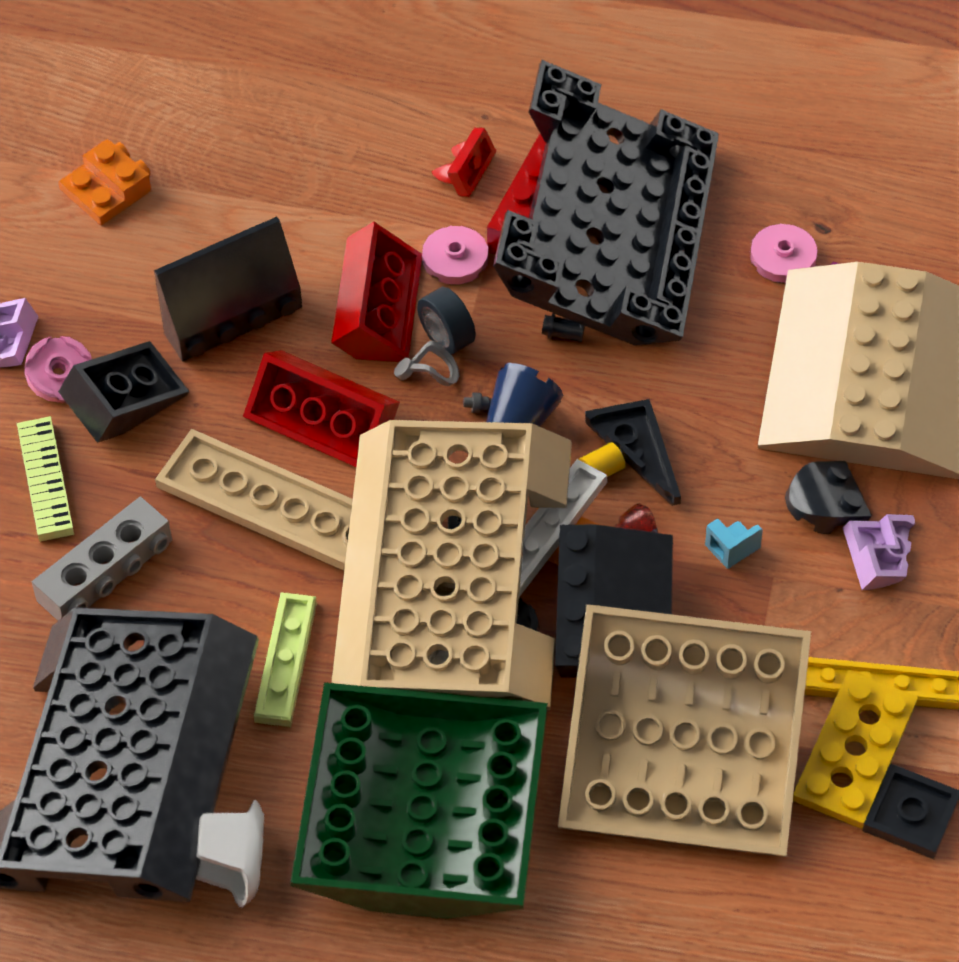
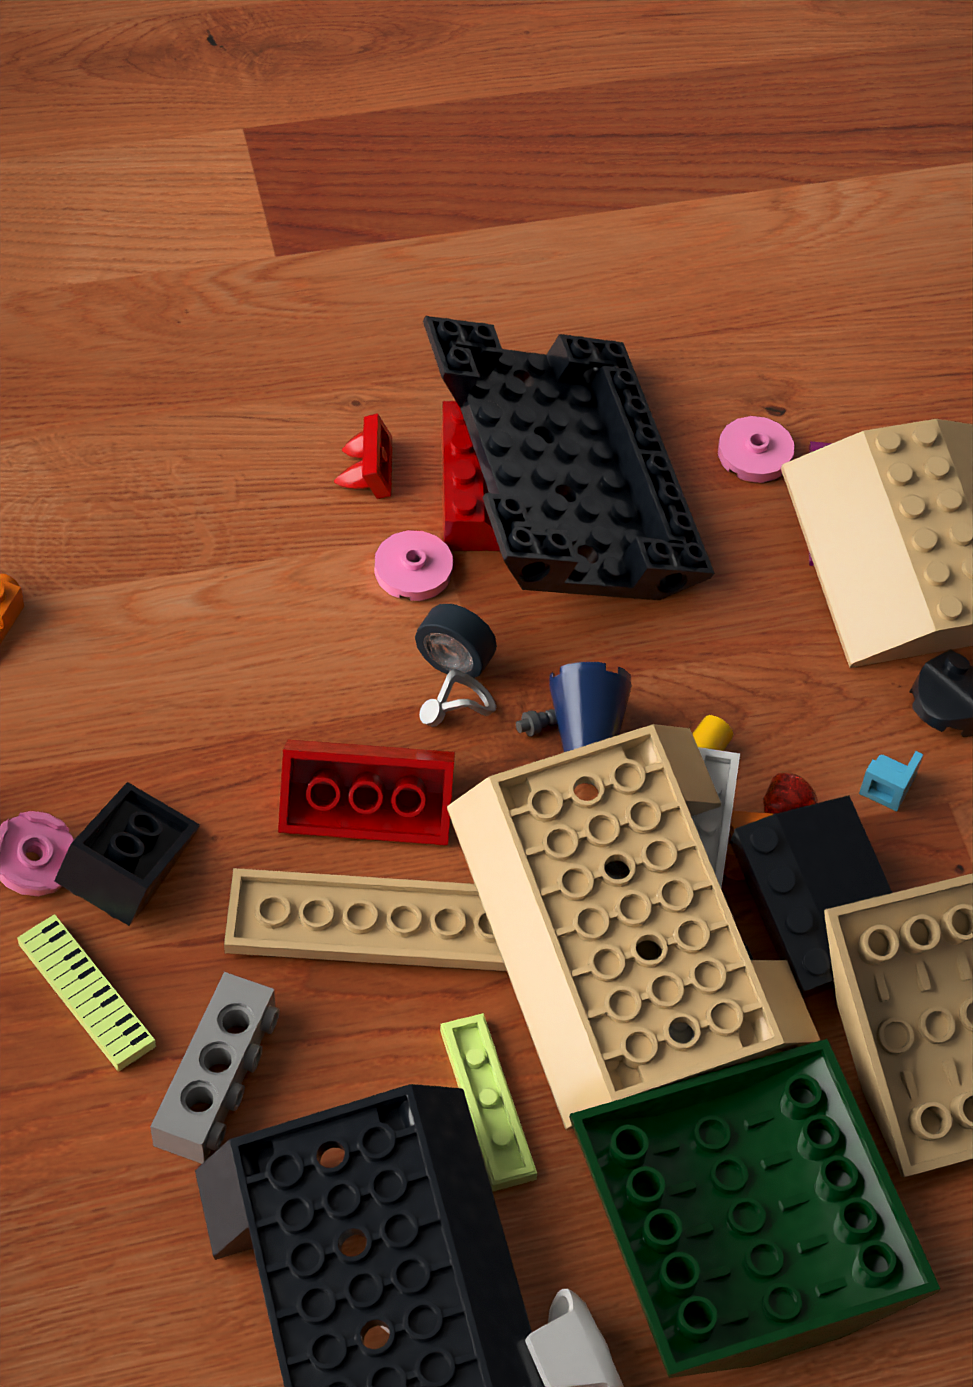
camera: 30 degrees left, 0 degrees up
black slope [154,216,303,362] -> none
red slope [331,221,422,362] -> none
black pin [542,313,585,343] -> none
black wing [585,399,681,506] -> none

